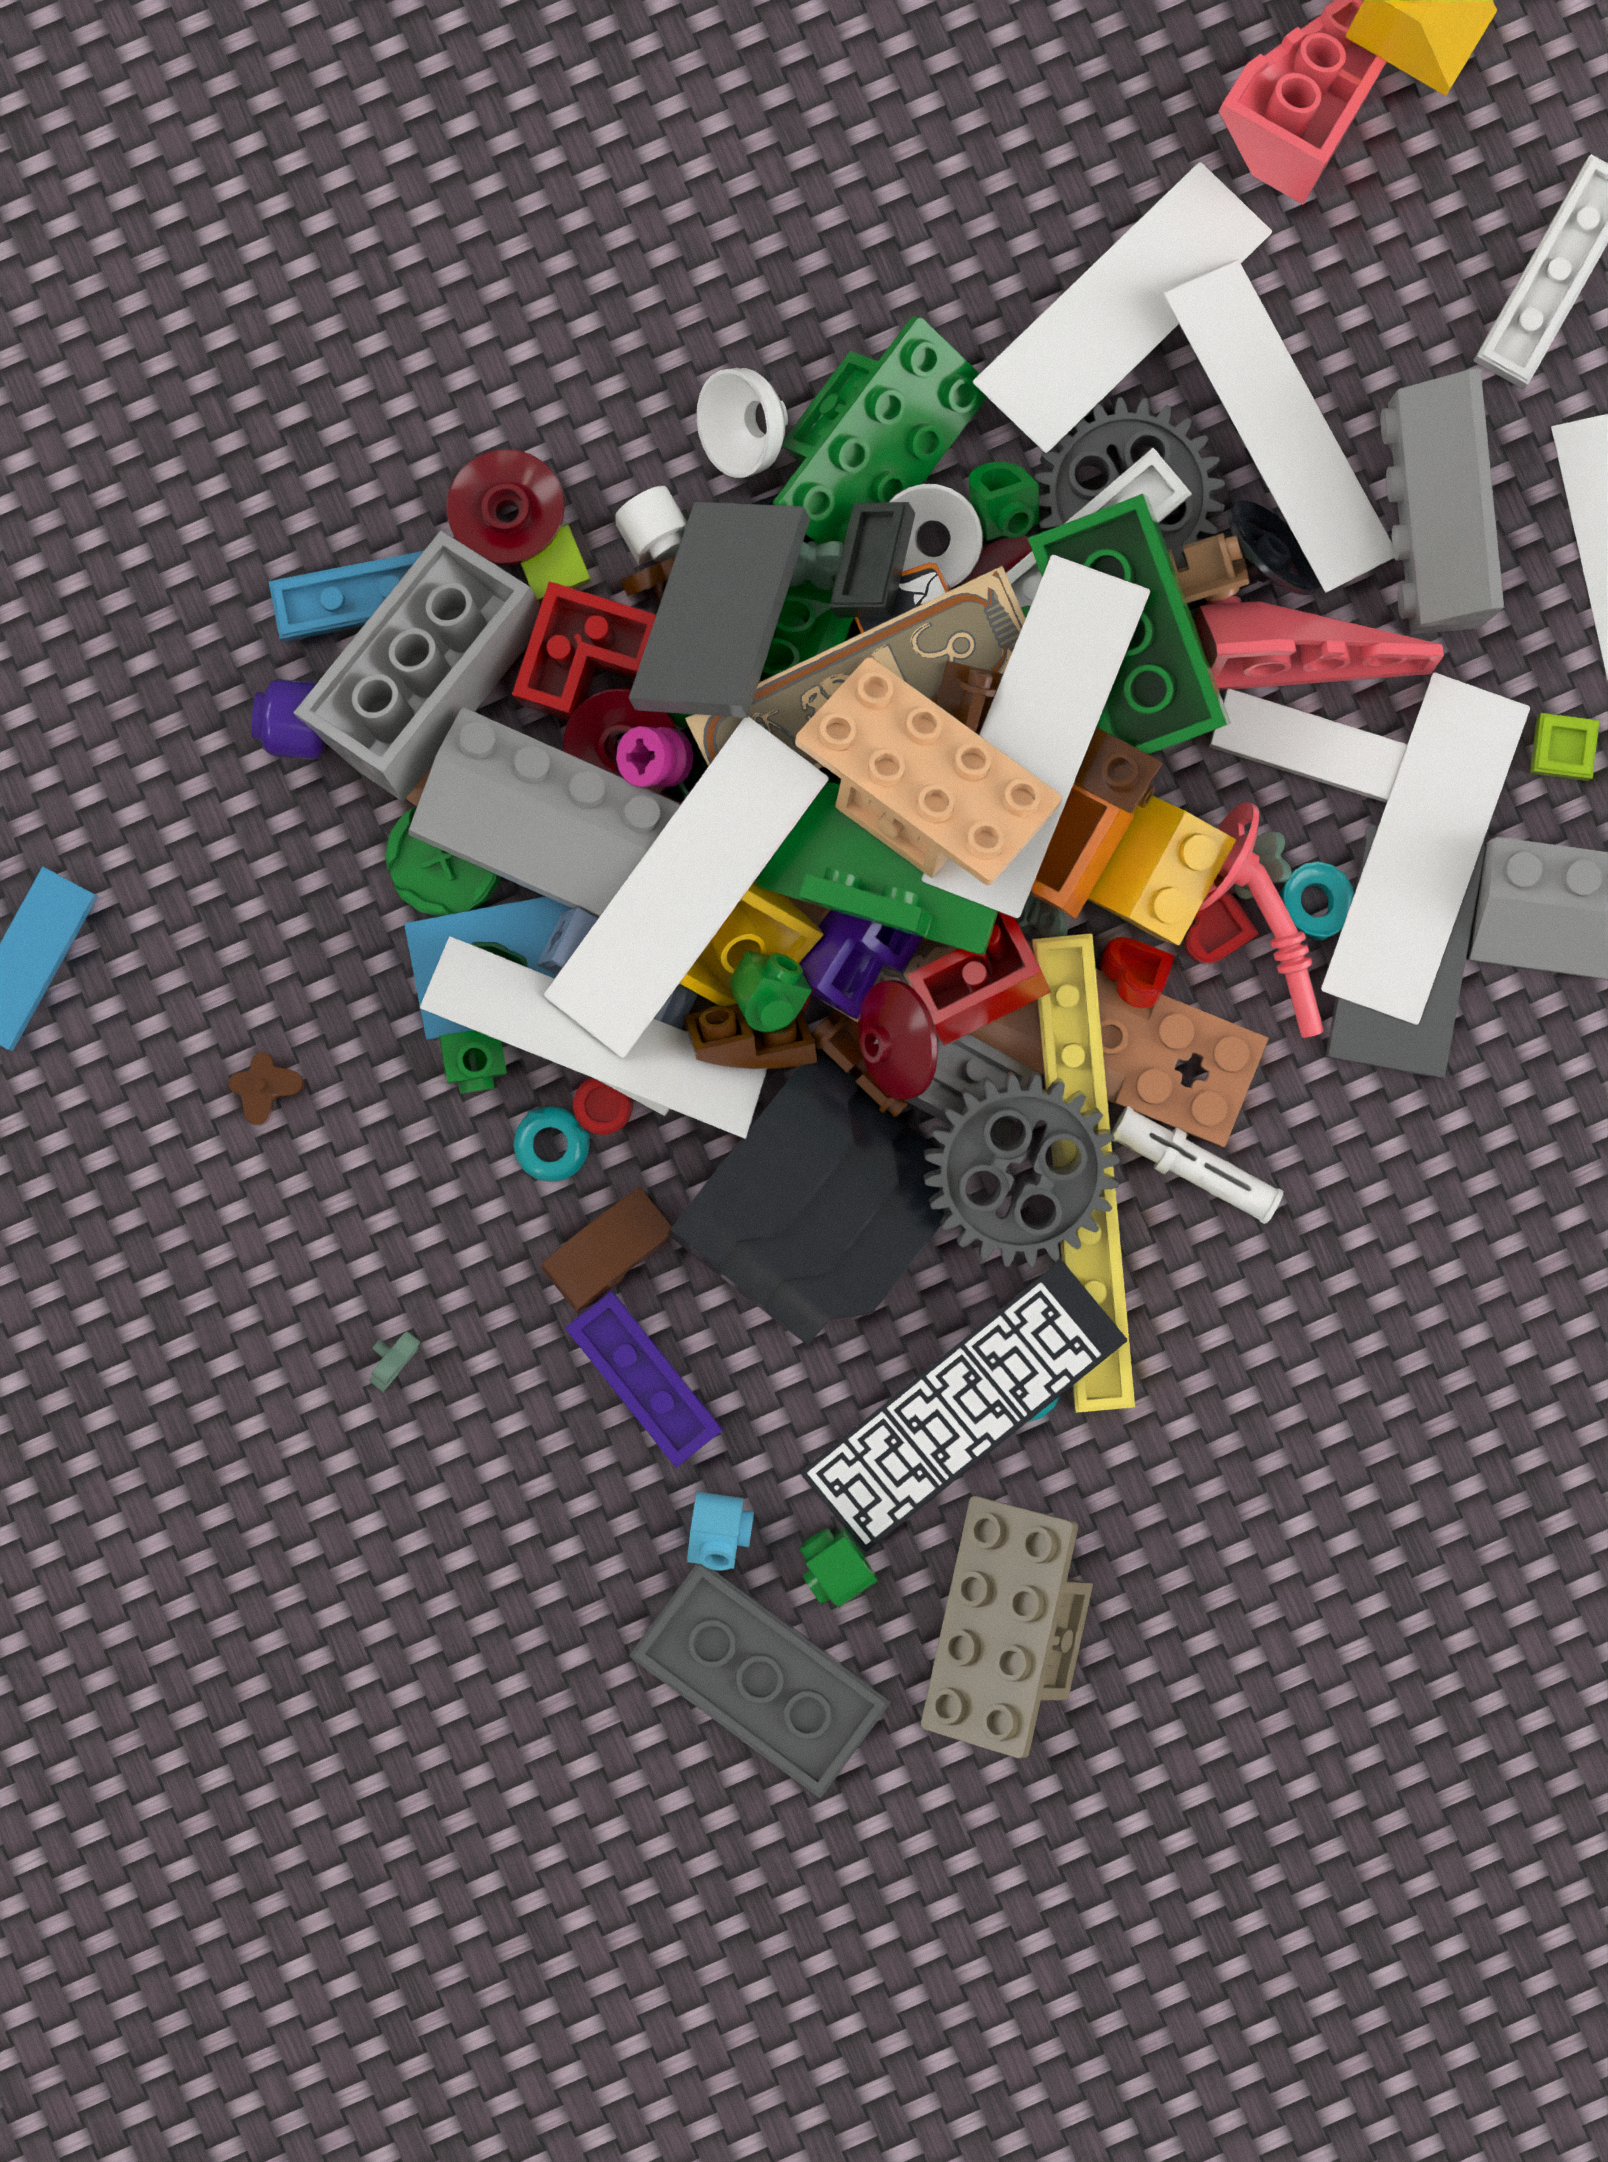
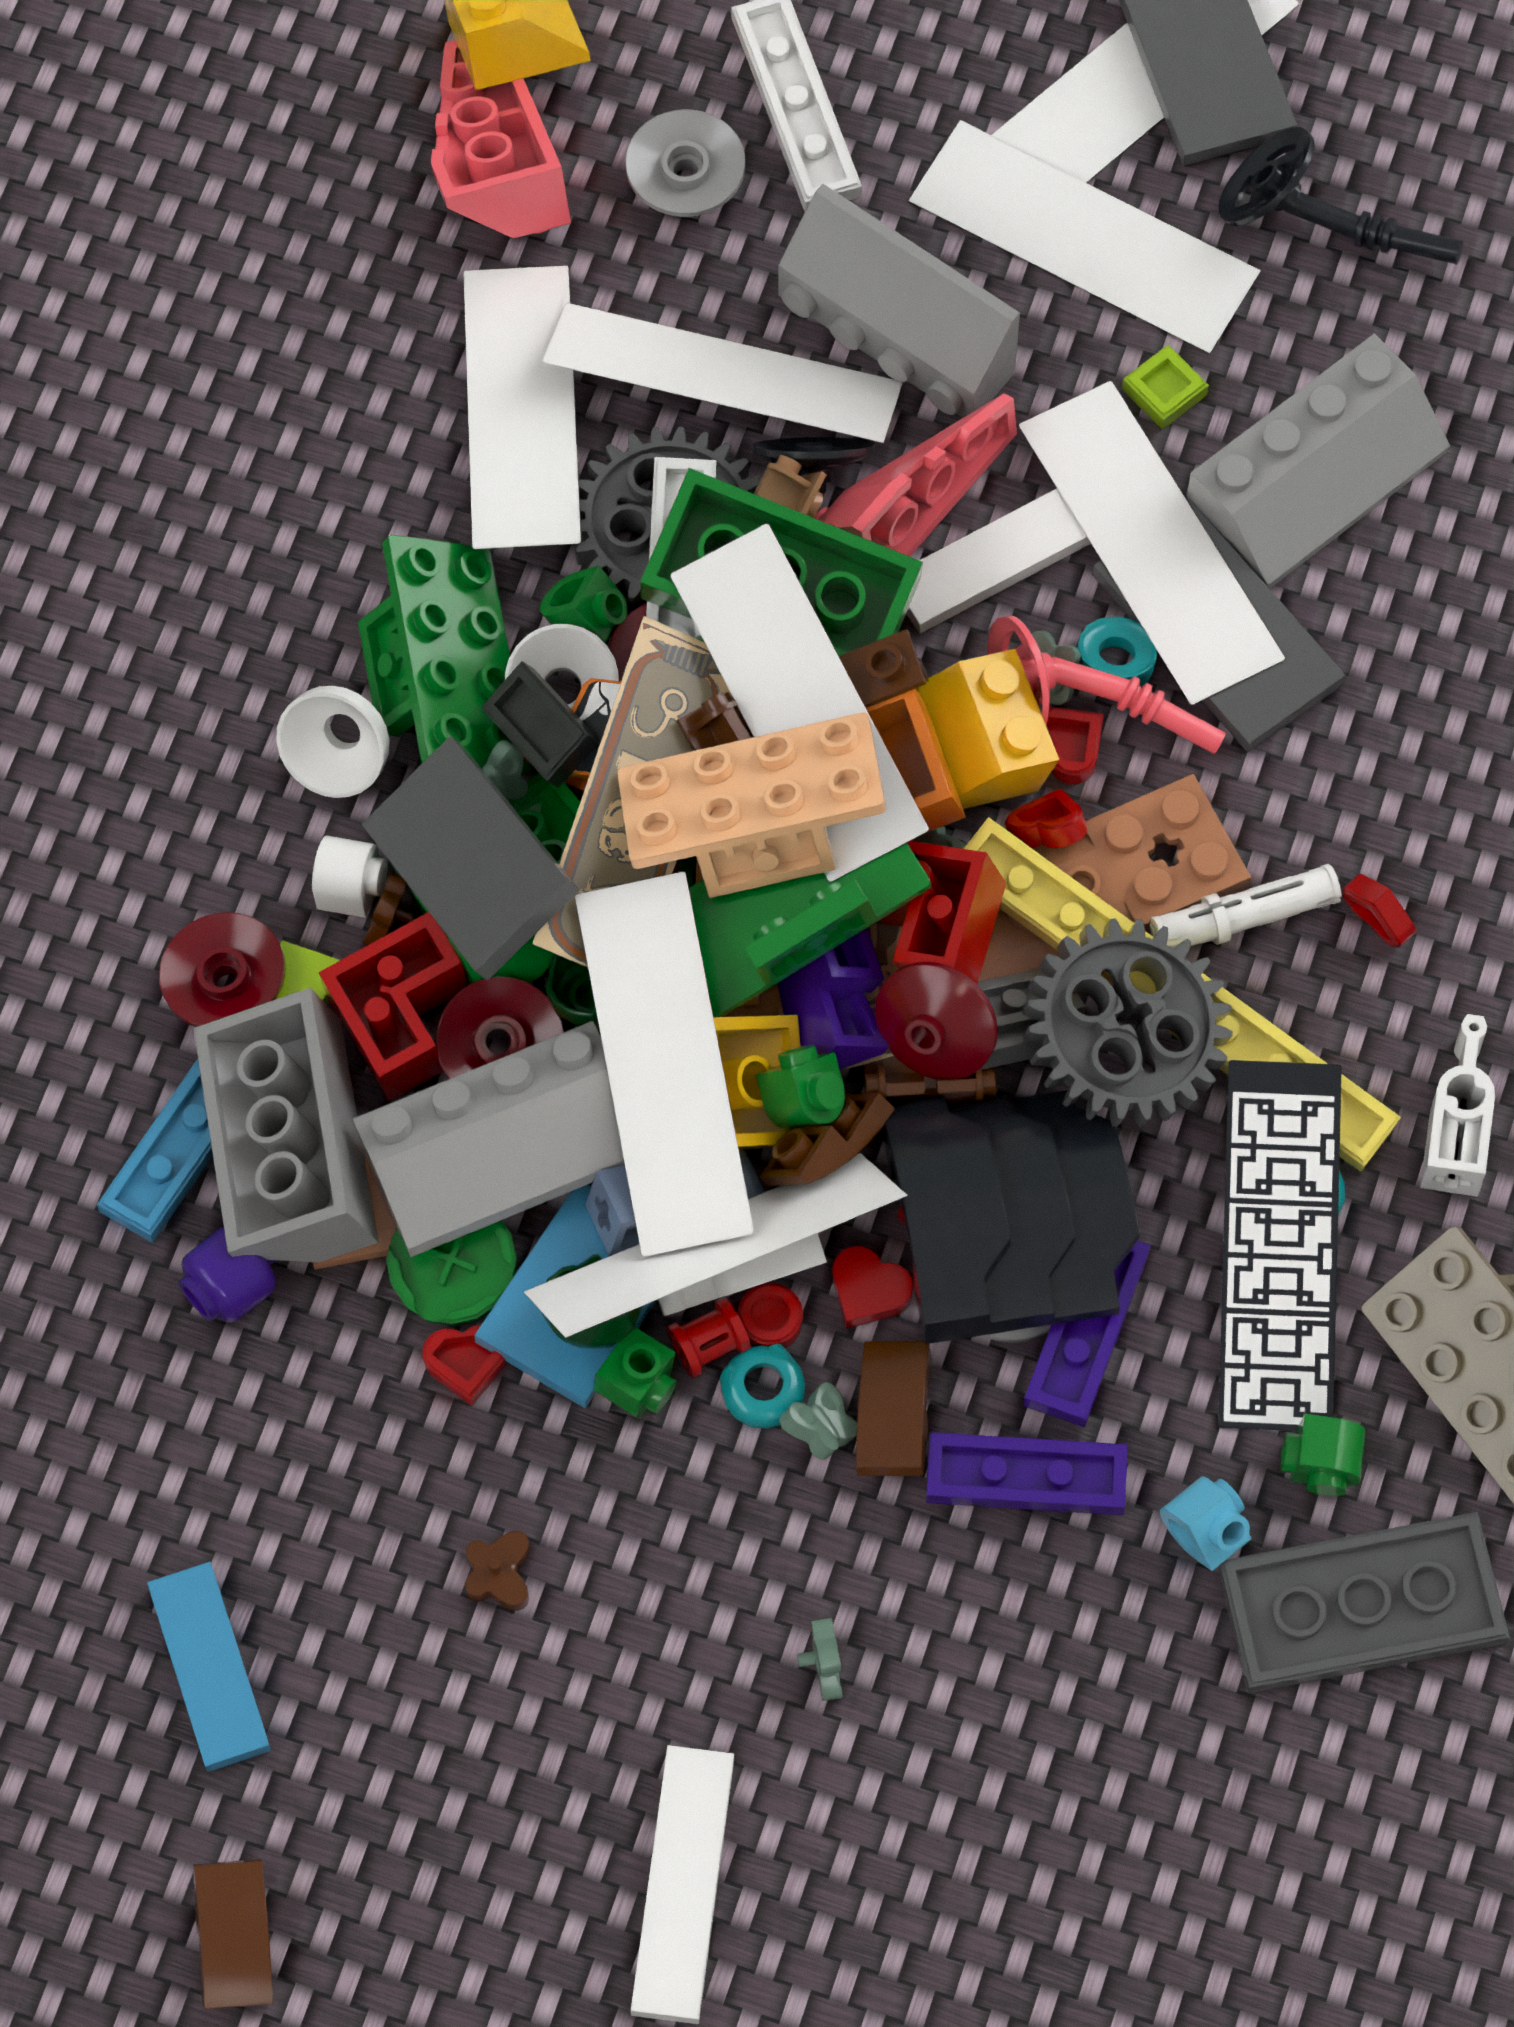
camera: 45 degrees left, 20 degrees down
dark pink wheel [616,726,693,787] -> none
none -> red tile [422,1324,507,1406]
none -> light grey dish [626,109,745,217]
none -> white tile [631,1745,734,2024]
none -> red bush [666,1297,751,1378]
none -> sand green piece [780,1382,857,1460]
none -> red tile [832,1246,913,1329]
none -> dark purple plate [1023,1241,1151,1428]
none -> red tile [1342,874,1417,948]
none -> white piece [1420,1014,1495,1197]

